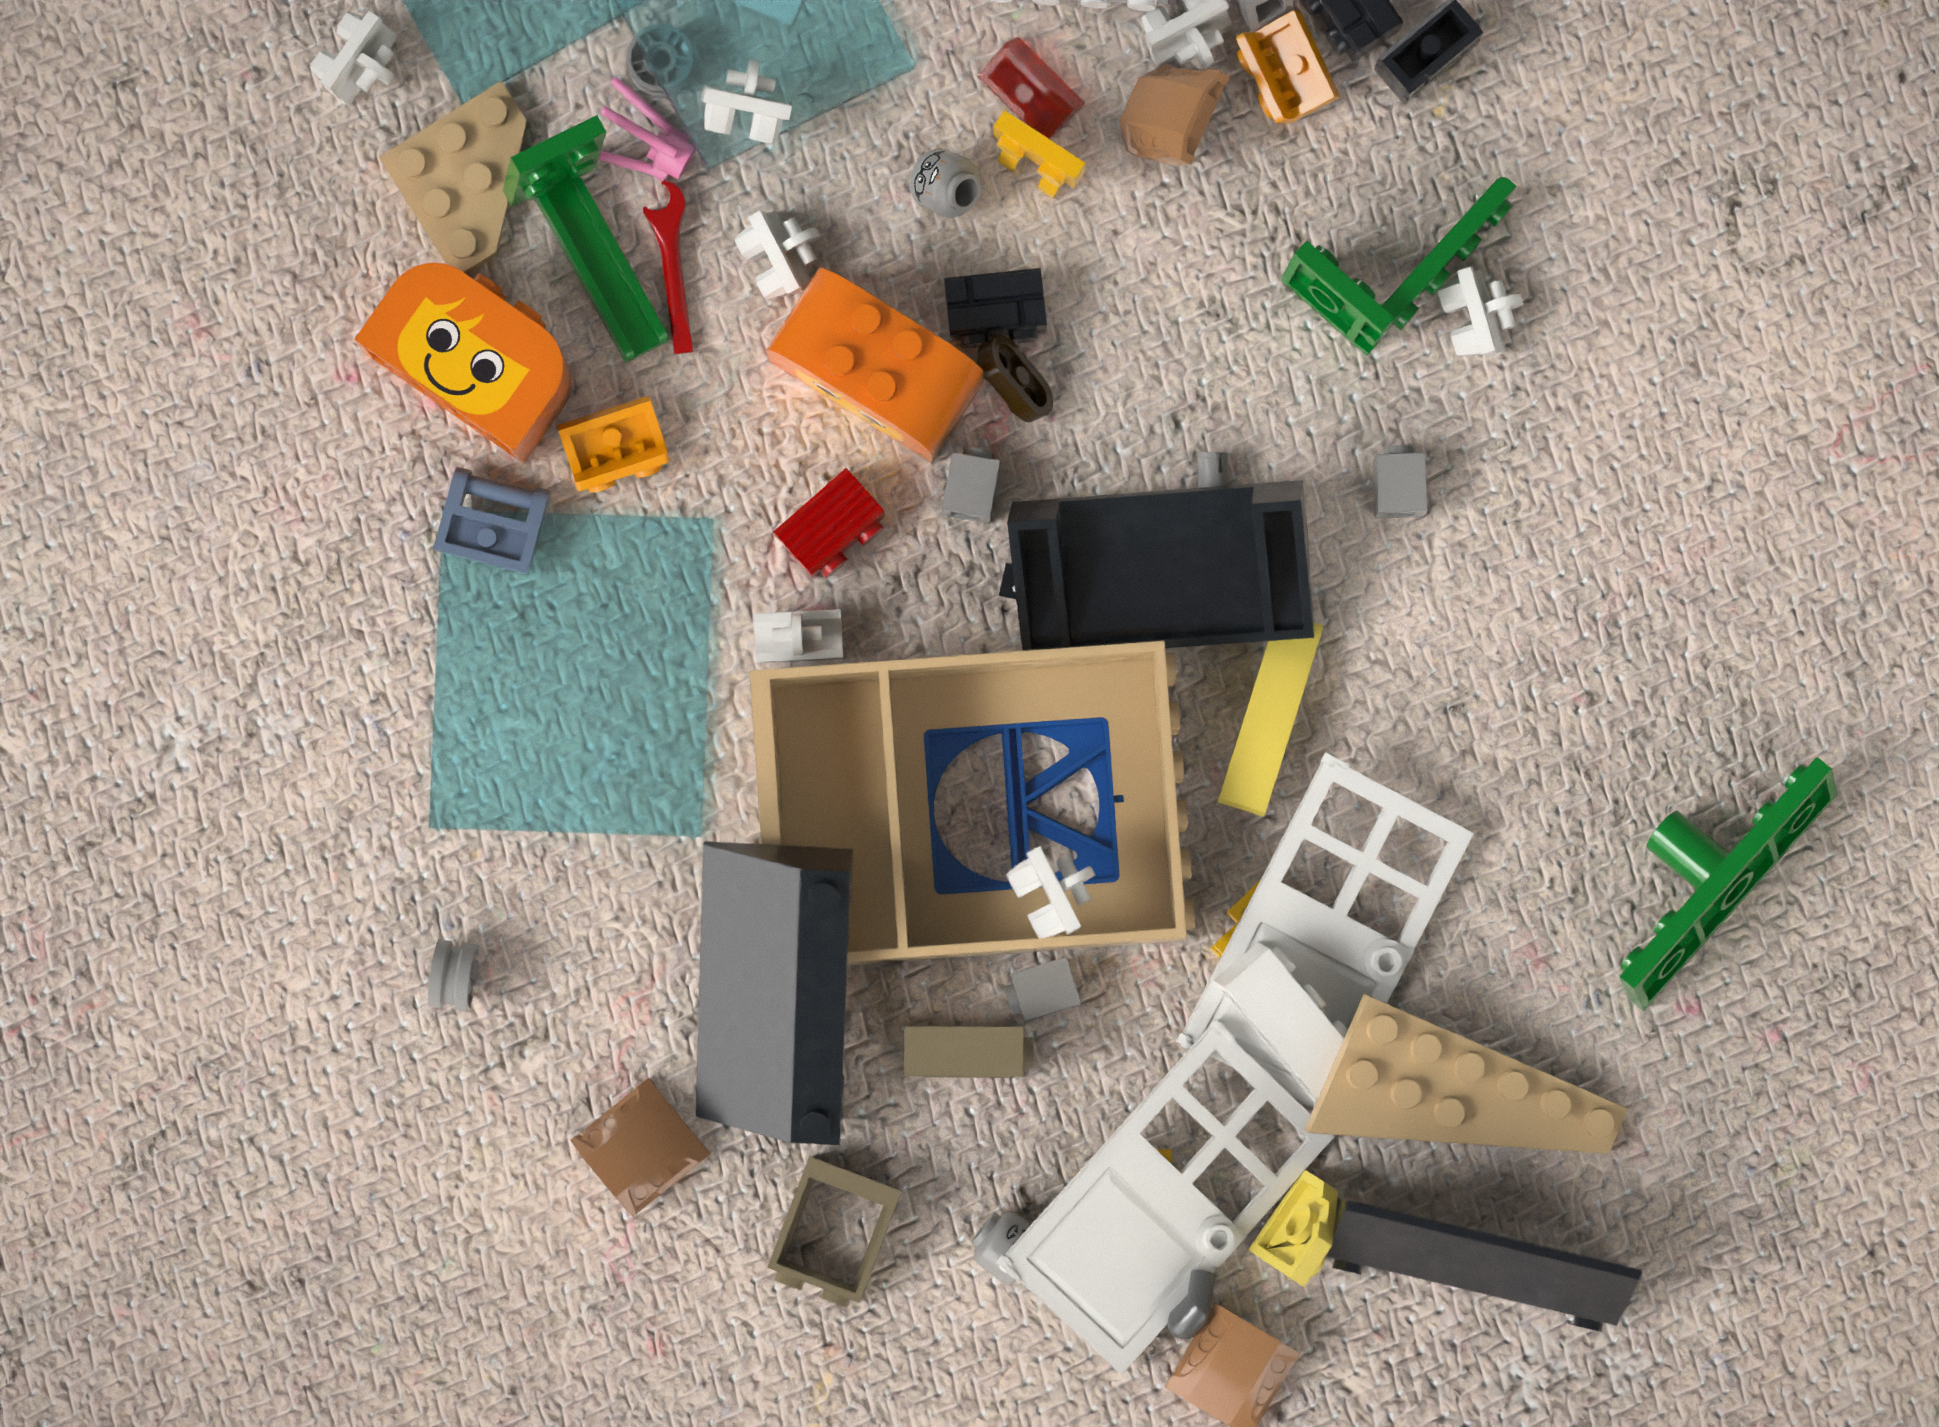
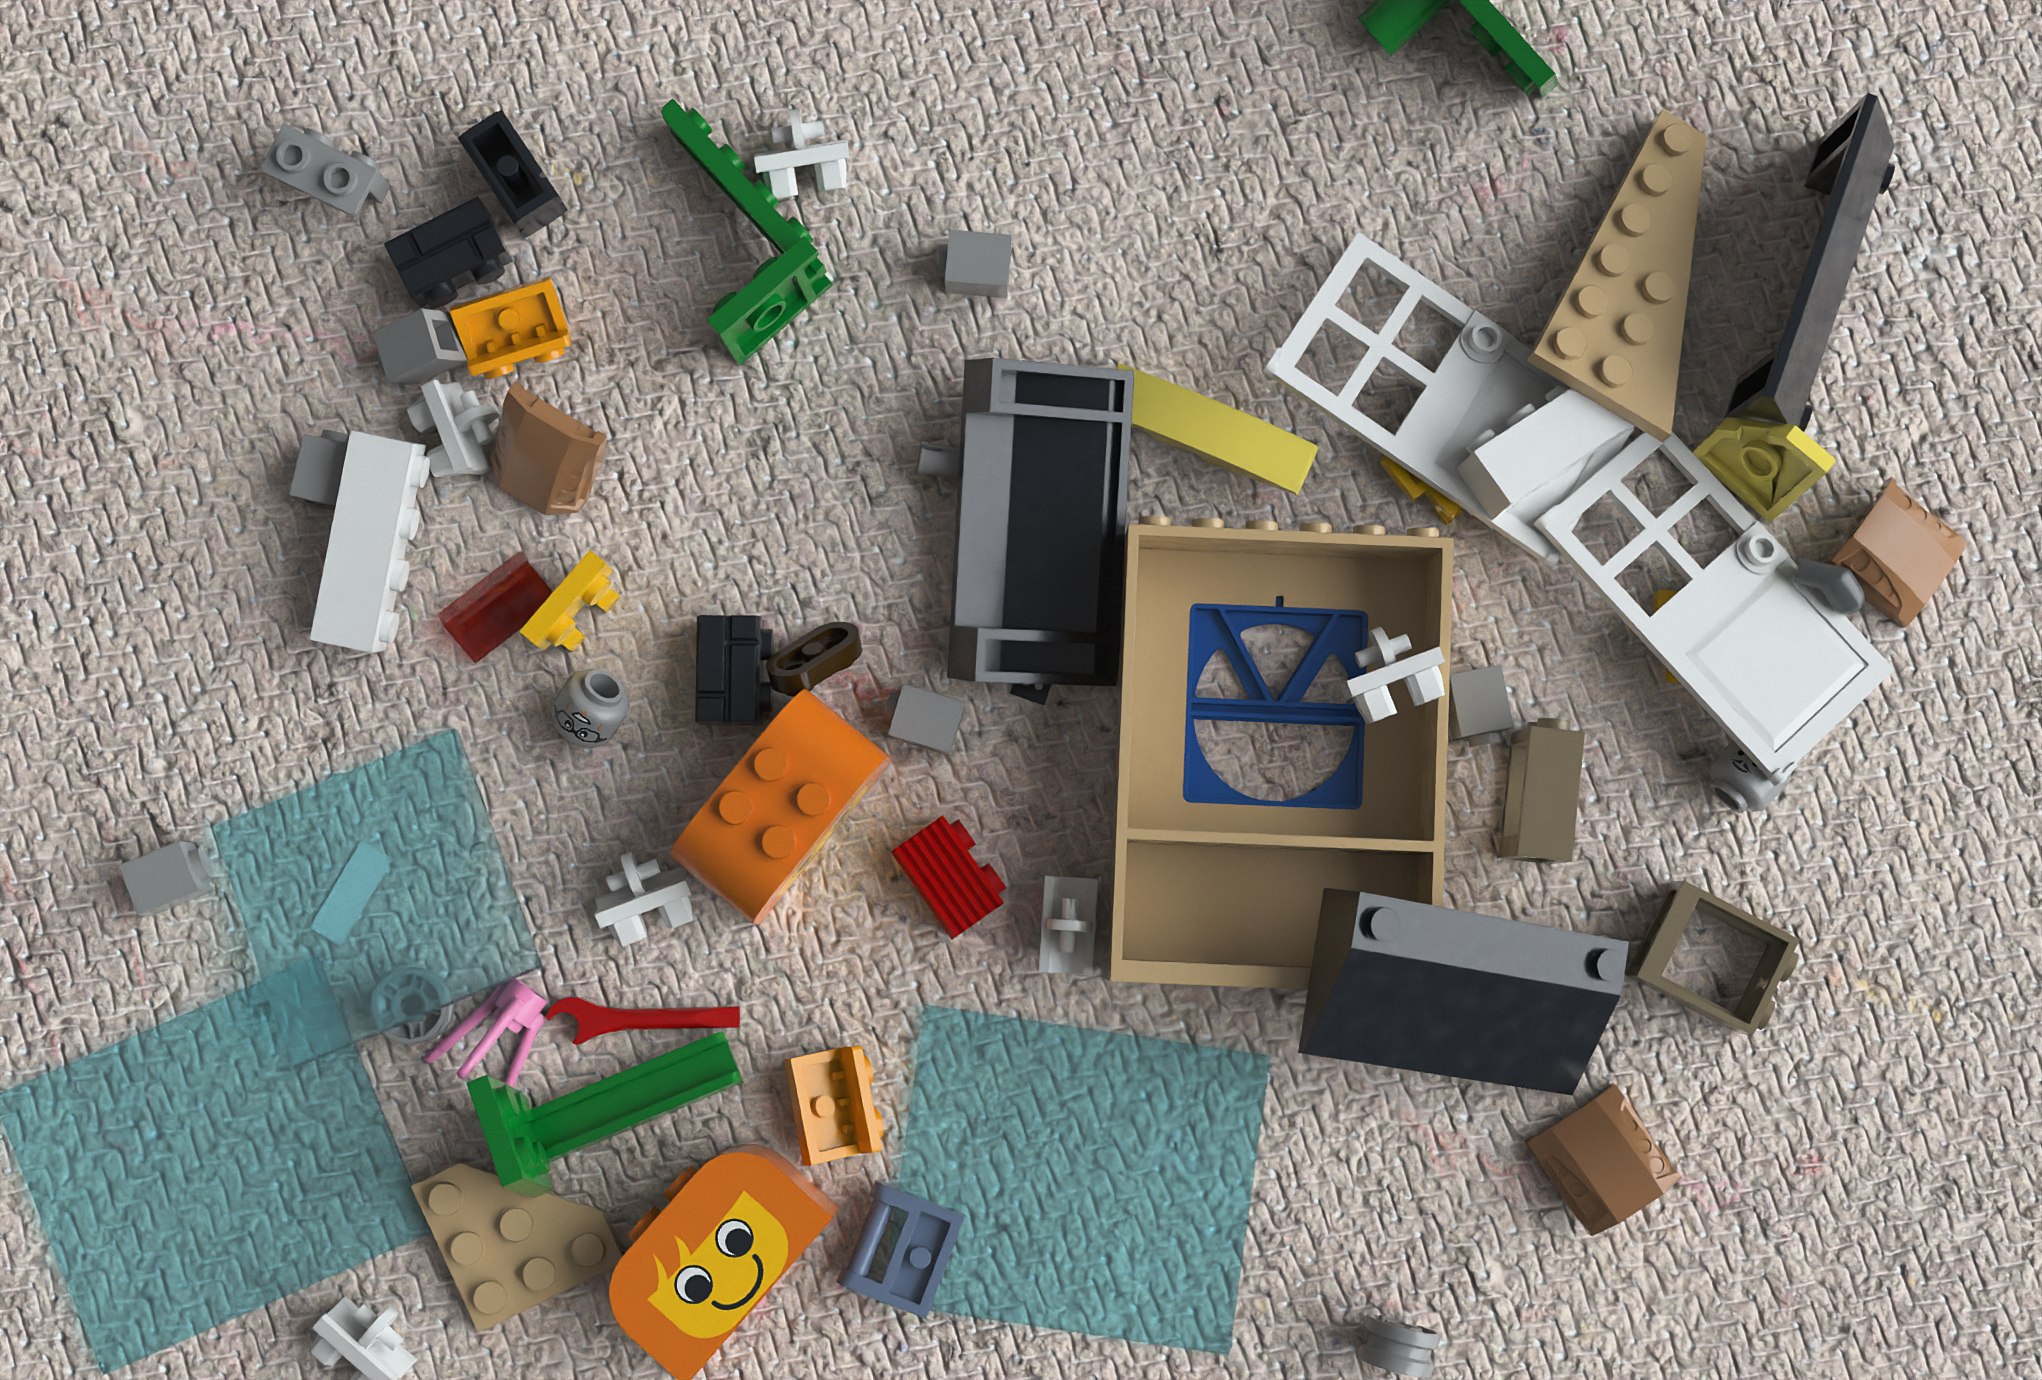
camera: 90 degrees left, 0 degrees up
white hips [701,59,792,144] -> none

